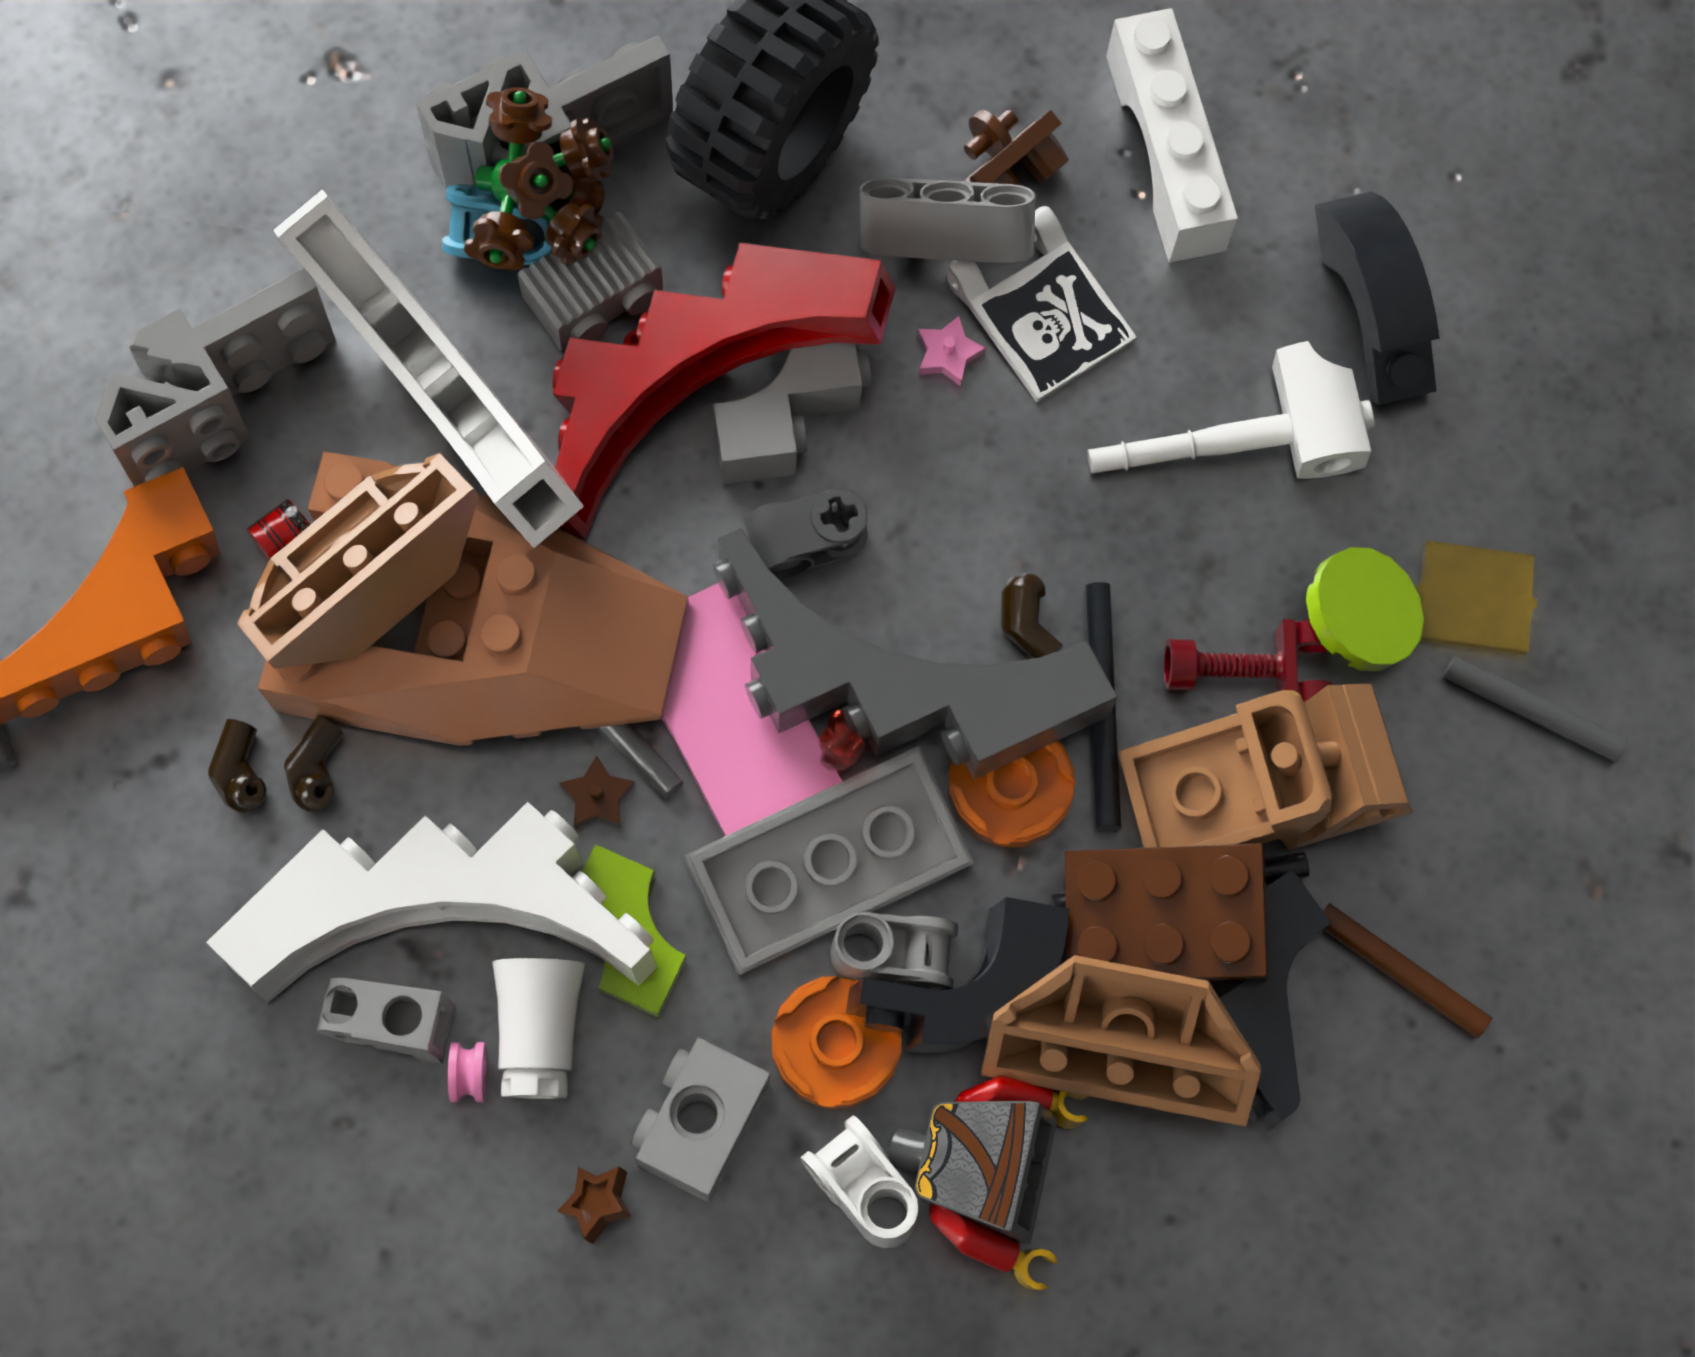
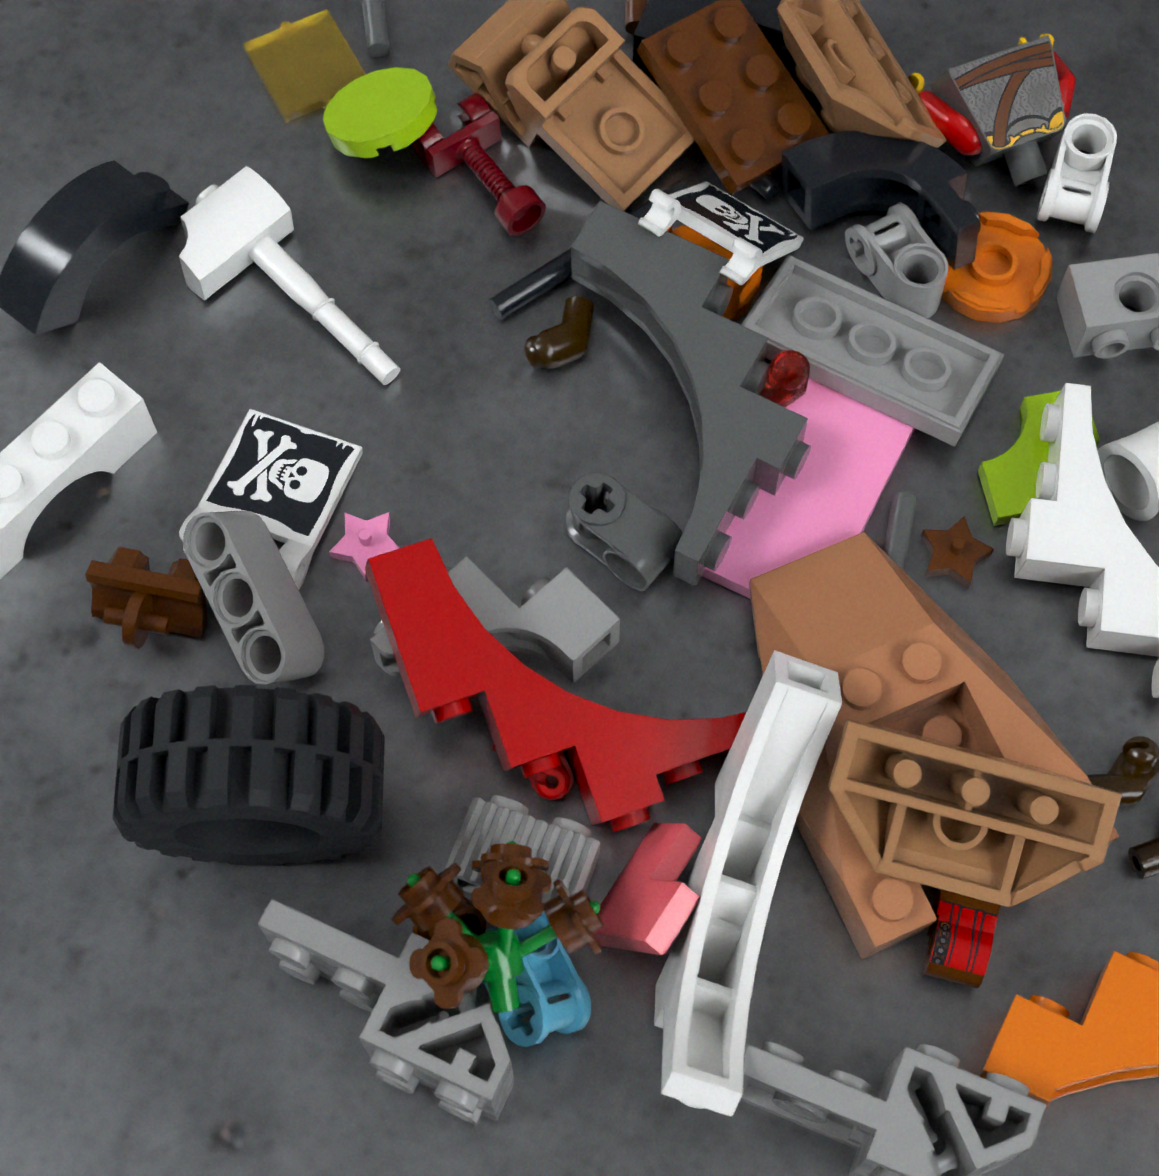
camera: 120 degrees left, 5 degrees down
none -> coral tile [594,823,702,955]
none -> flag [638,181,804,285]

